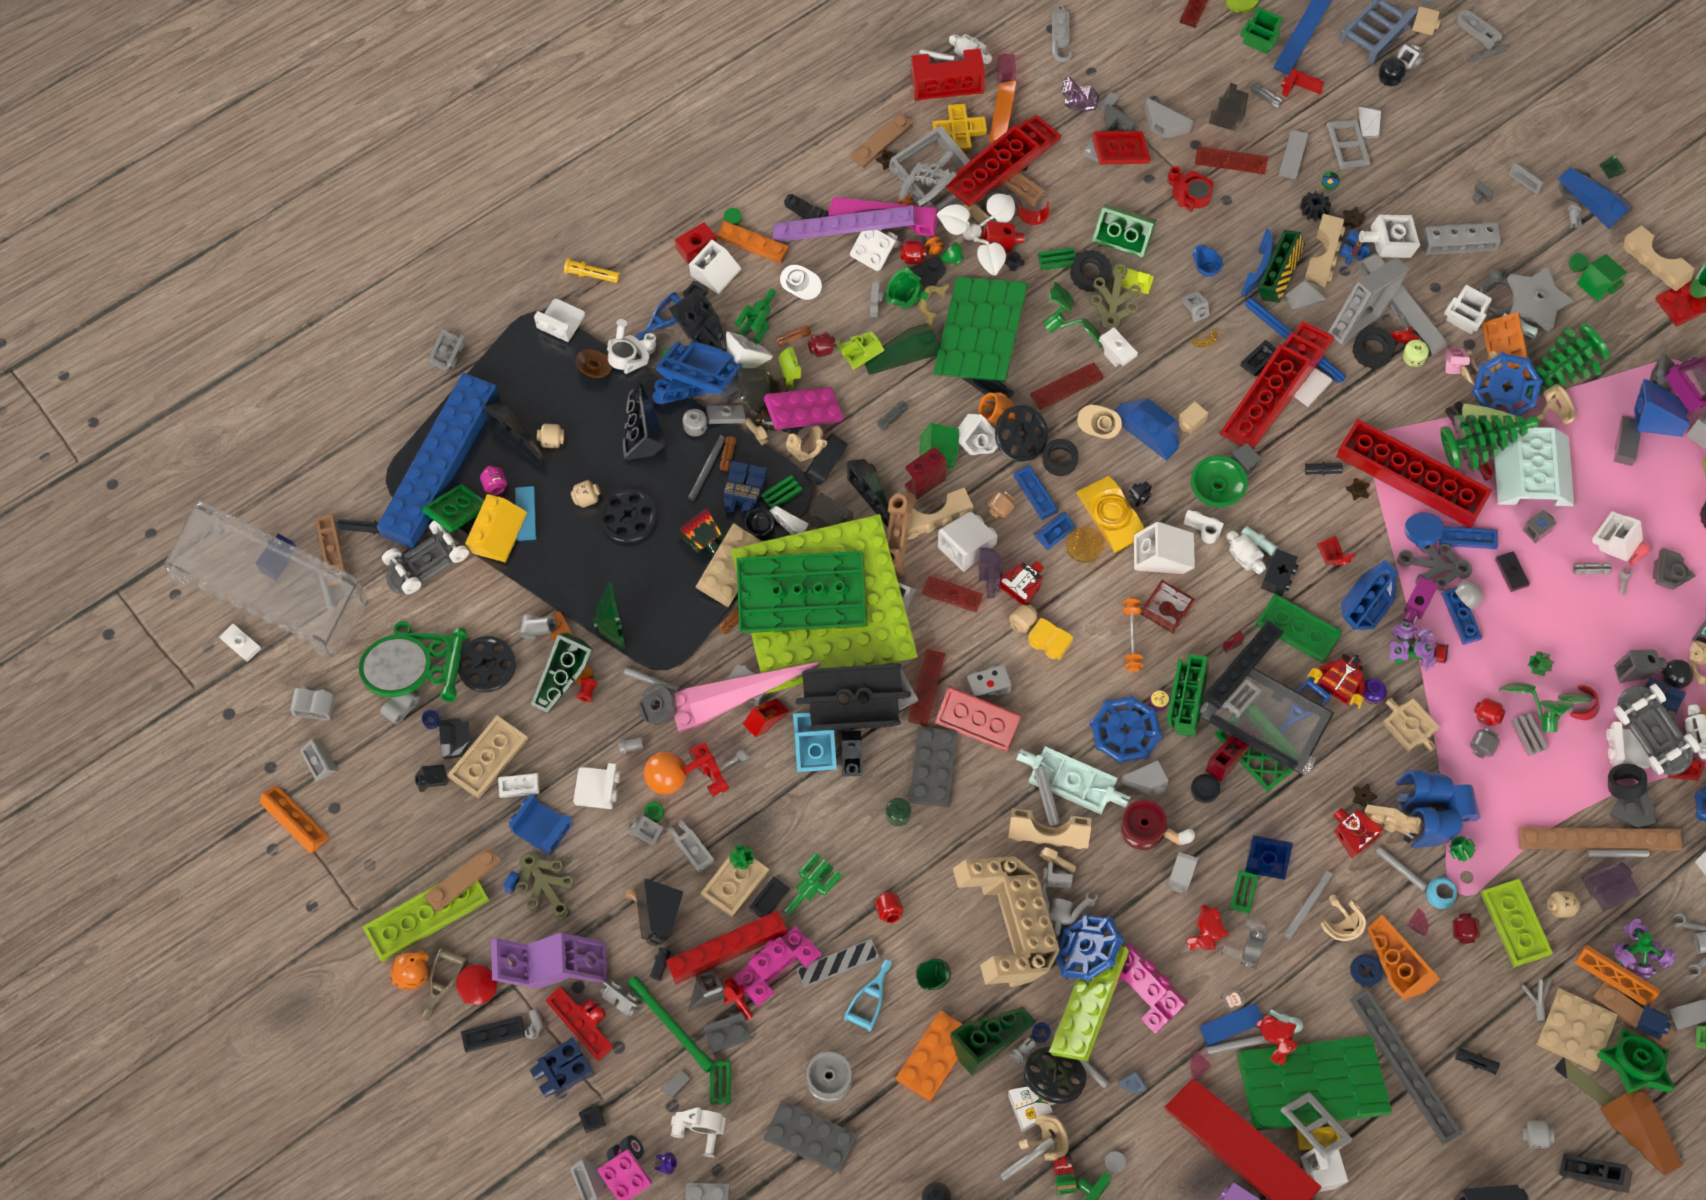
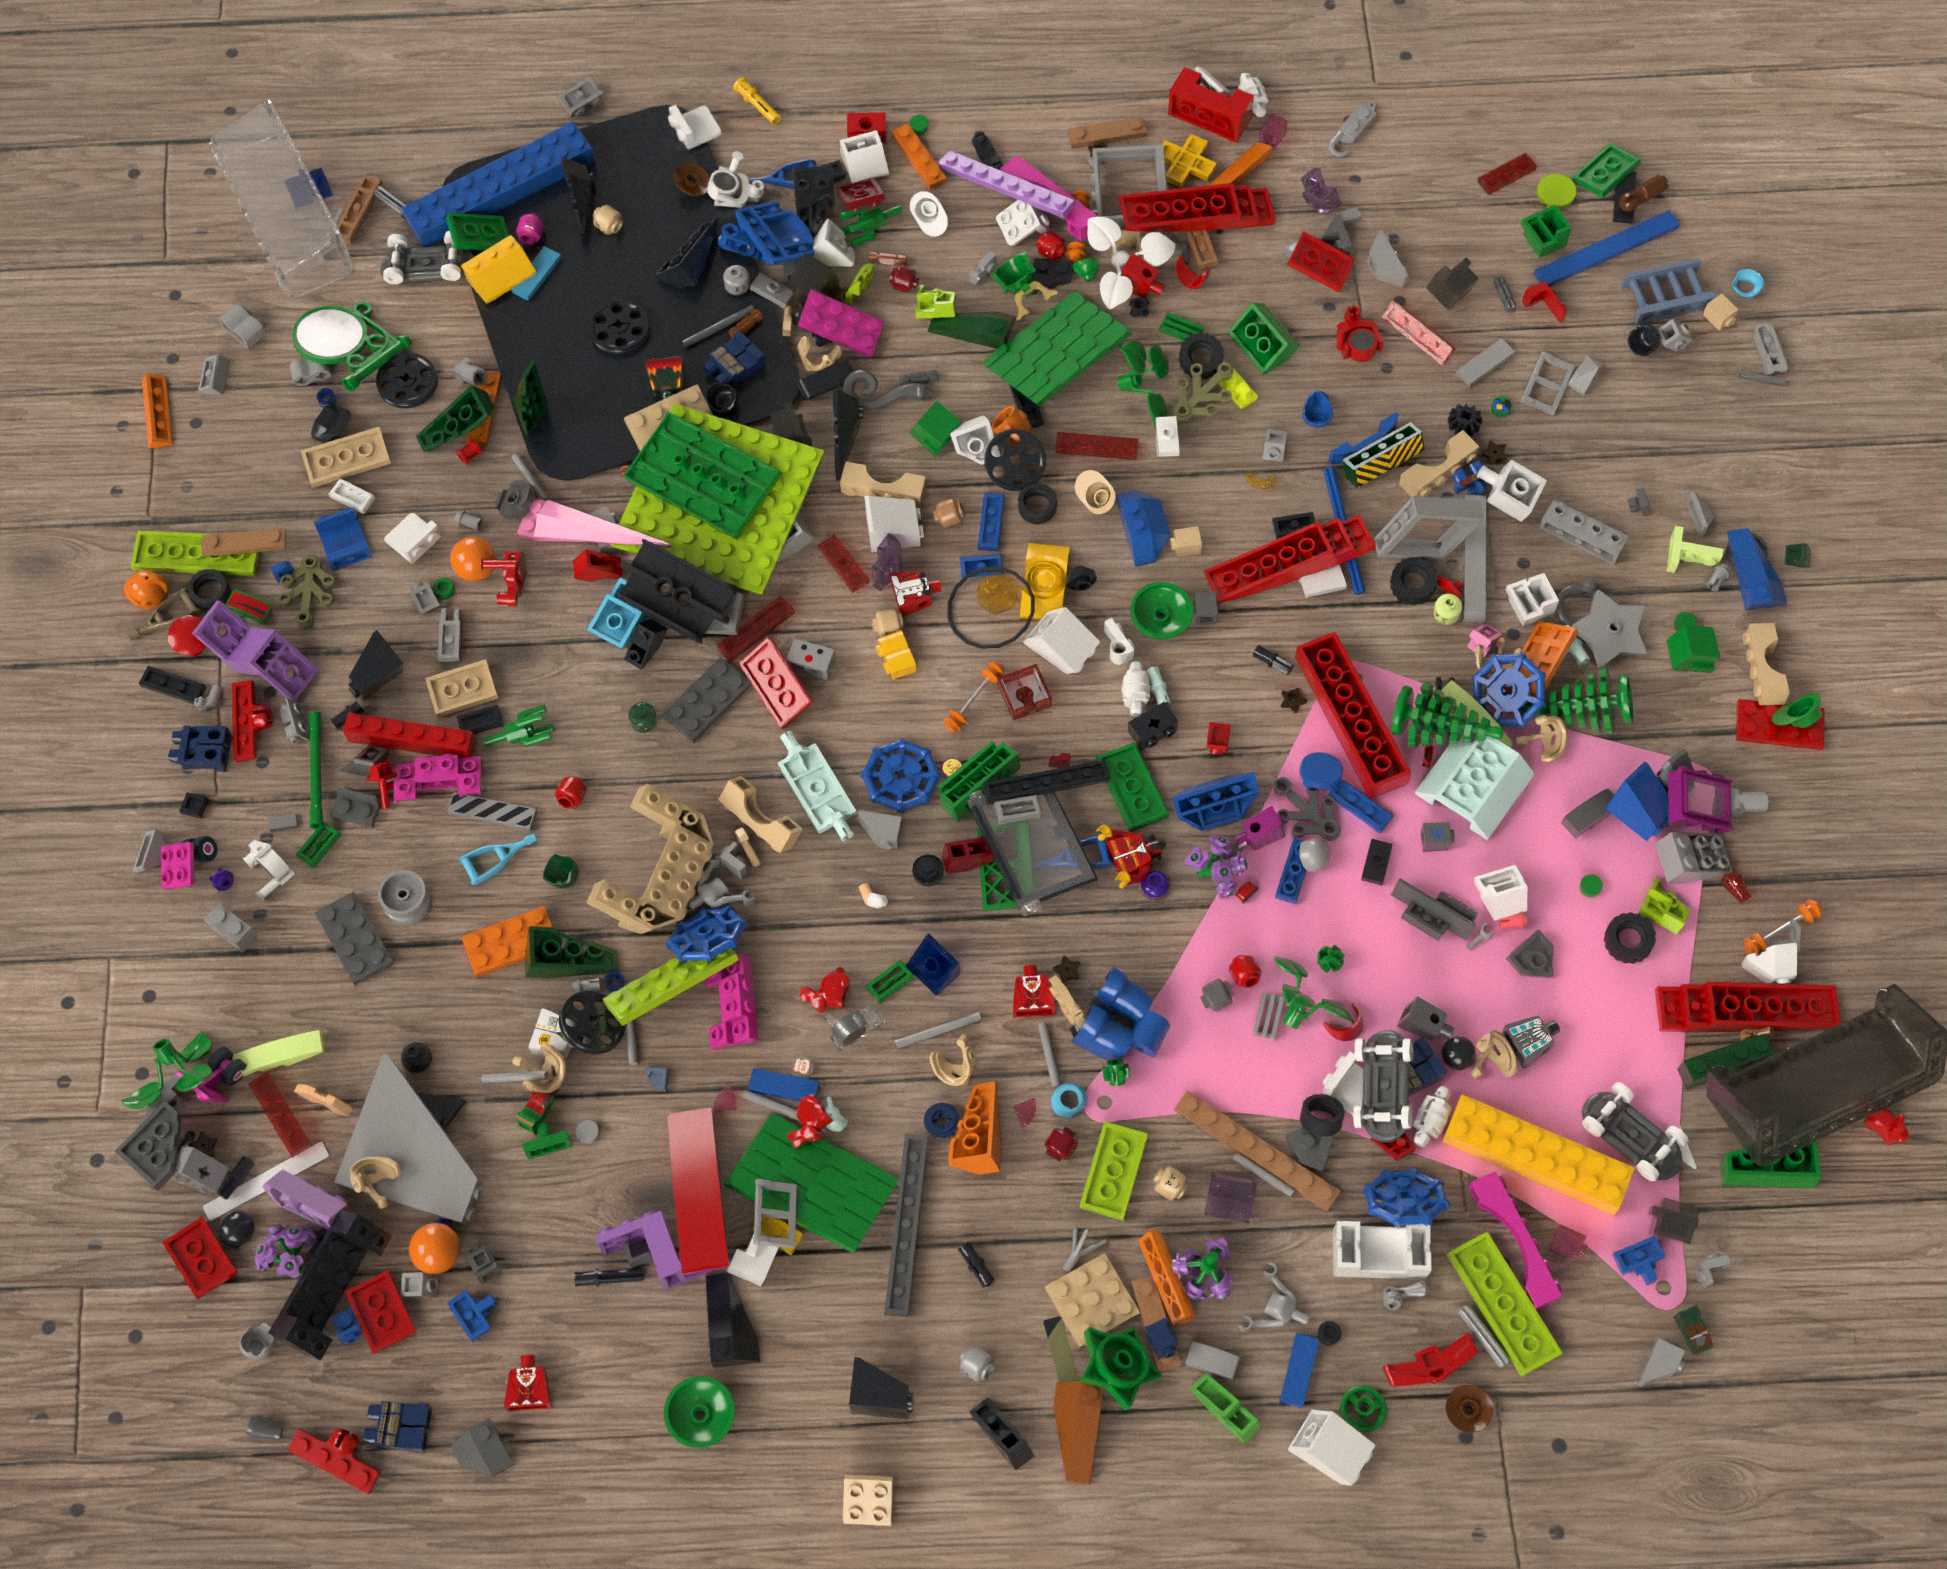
camera: 35 degrees right, 0 degrees up
white plate [219,624,261,662] -> none
black bracket [415,765,448,792] -> none
tan head [571,480,601,508] -> none
light grey hand [722,750,750,768] -> none
green gear [729,844,754,870] -> none
green tile [761,475,803,509] -> none
white slope [769,506,808,535] -> none
medium nougat plate [886,492,916,578] -> none
light grey bar [899,150,956,206] -> none
dark red panel [905,447,947,500] -> none
light grey axle [1034,767,1060,826] -> none
dark red wheel [1121,800,1167,850] -> none
light grey slope [1167,852,1198,893] -> none
light grey slope [1285,280,1326,311] -> none
tan plate [1382,698,1440,752] -> none
none -> black tyre [188,569,231,611]
none -> slope [225,589,273,625]
none -> dark red plate [836,178,885,211]
none -> dark grey plant [843,370,932,410]
none -> black piece [947,567,1035,649]
none -> dark grey bracket [1391,878,1476,941]
none -> green tile [1579,874,1603,898]
none -> yellowish green bracket [1666,526,1724,573]

